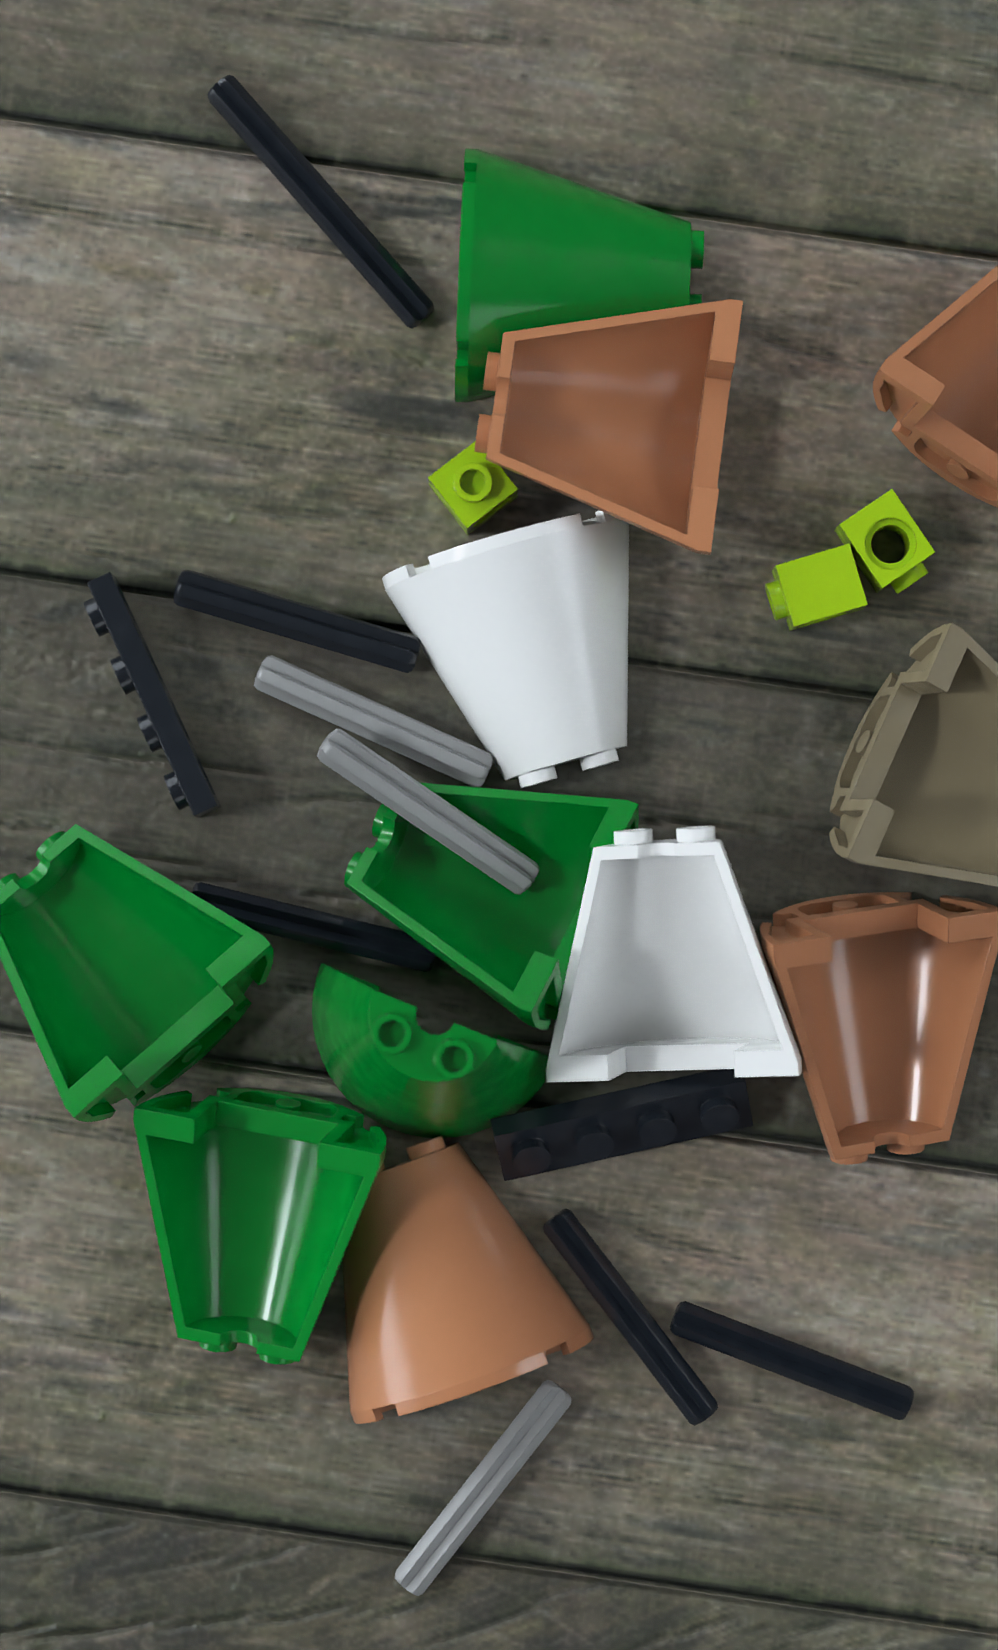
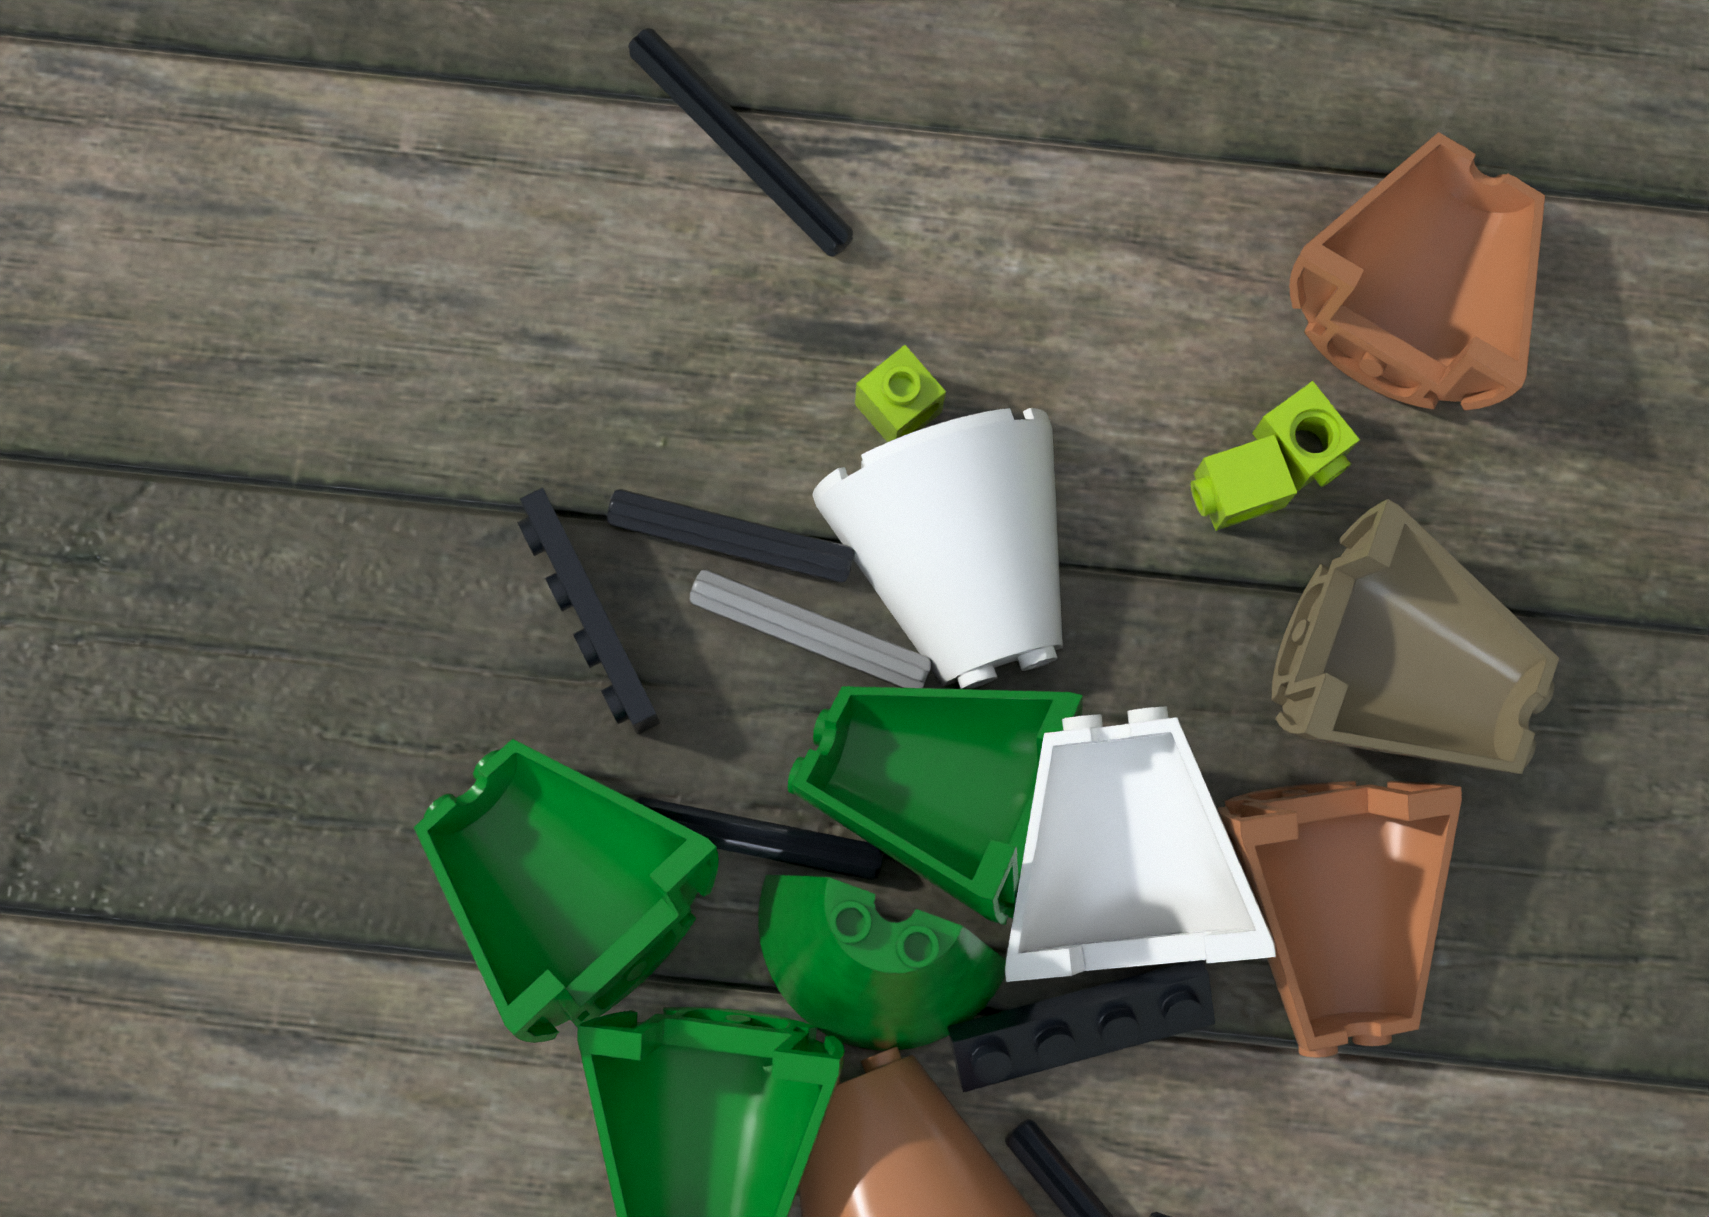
camera: 10 degrees left, 10 degrees down
light grey axle [317,729,539,894] -> none
green cone [455,148,704,402] -> none
nougat cone [475,299,743,555] -> none

